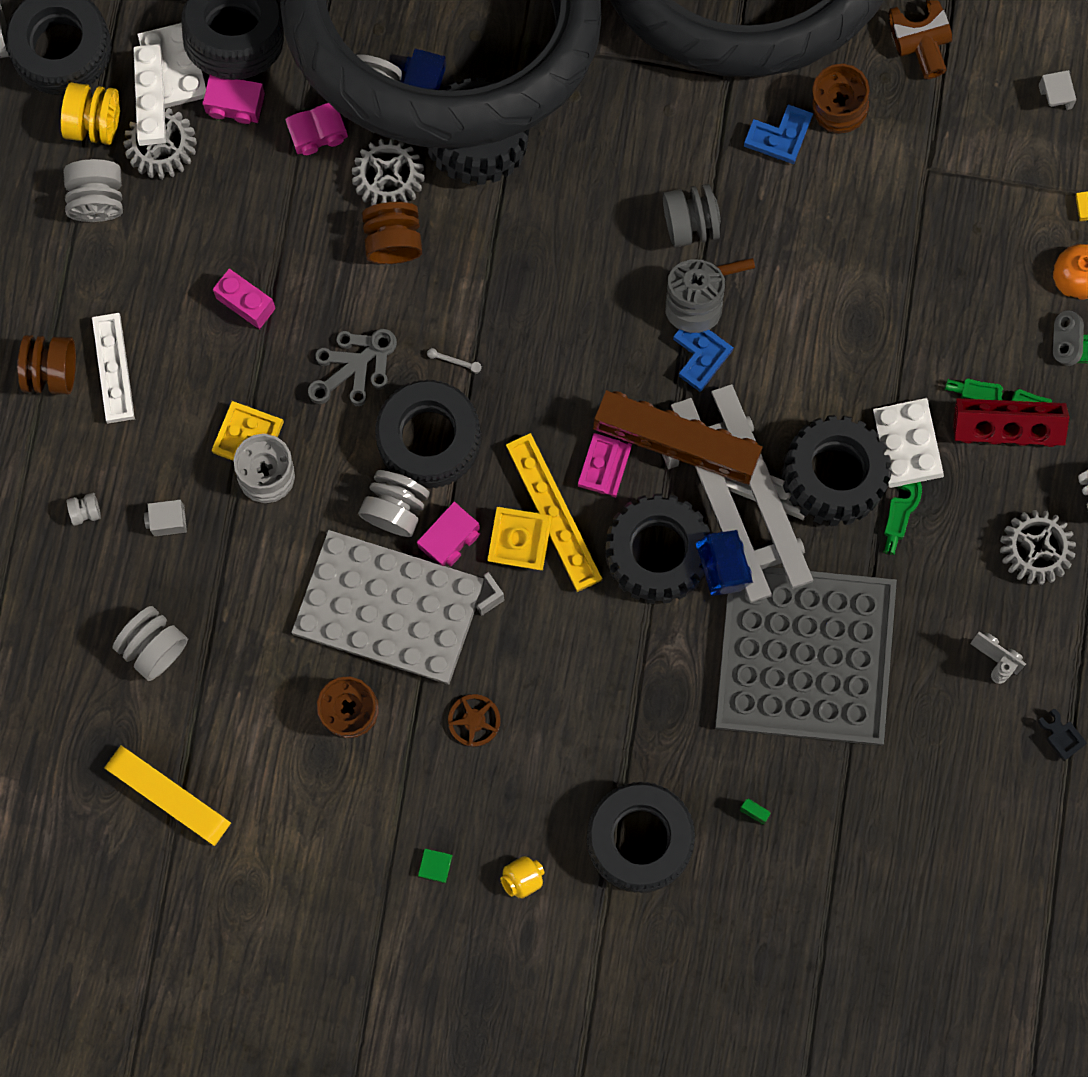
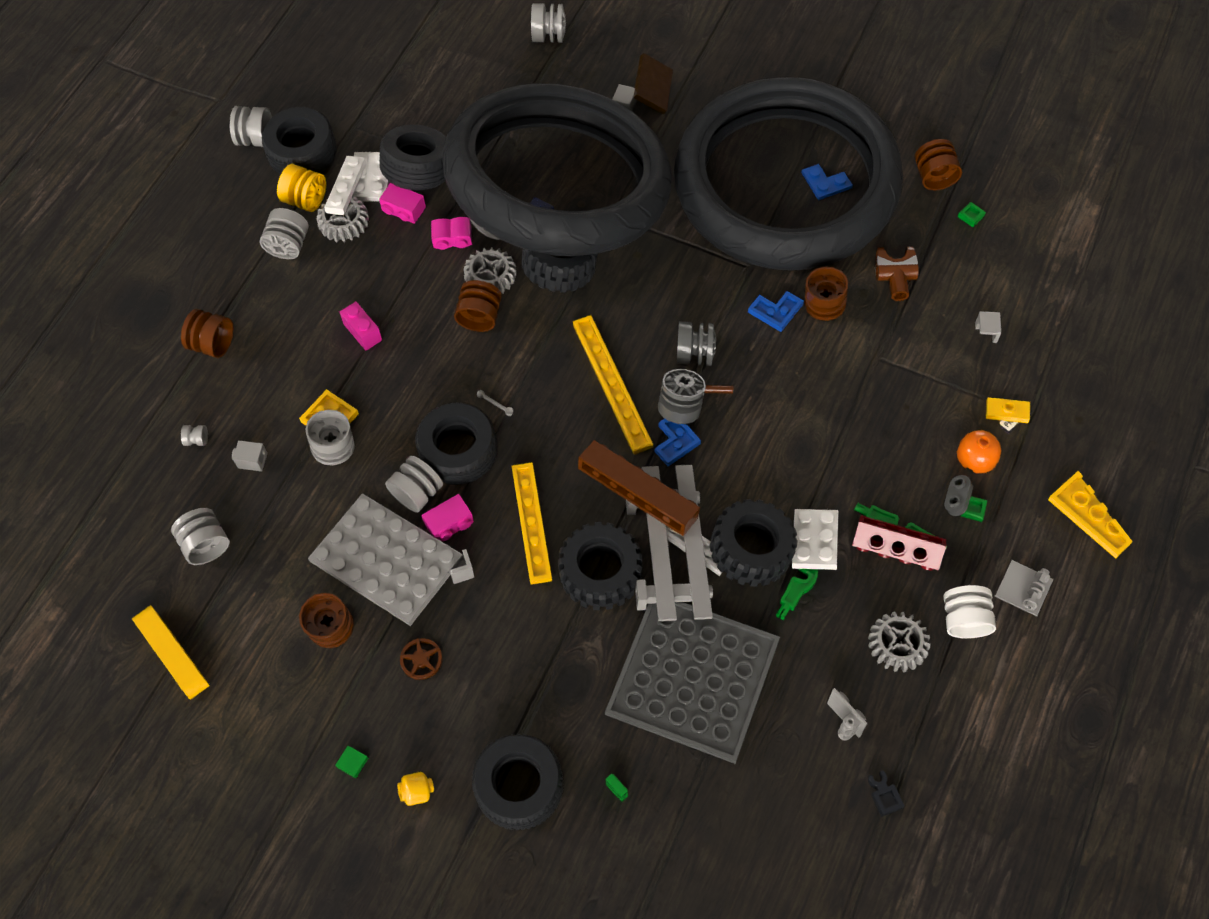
camera: 15 degrees right, 15 degrees down
white plate [92,313,135,423] -> none
dark grey plant [308,329,397,406] -> none
yellow plate [487,507,552,571] -> none
dark pink plate [578,433,632,498] -> none
clear blue brick [696,530,753,596] -> none
none -> yellow tile [573,315,653,455]

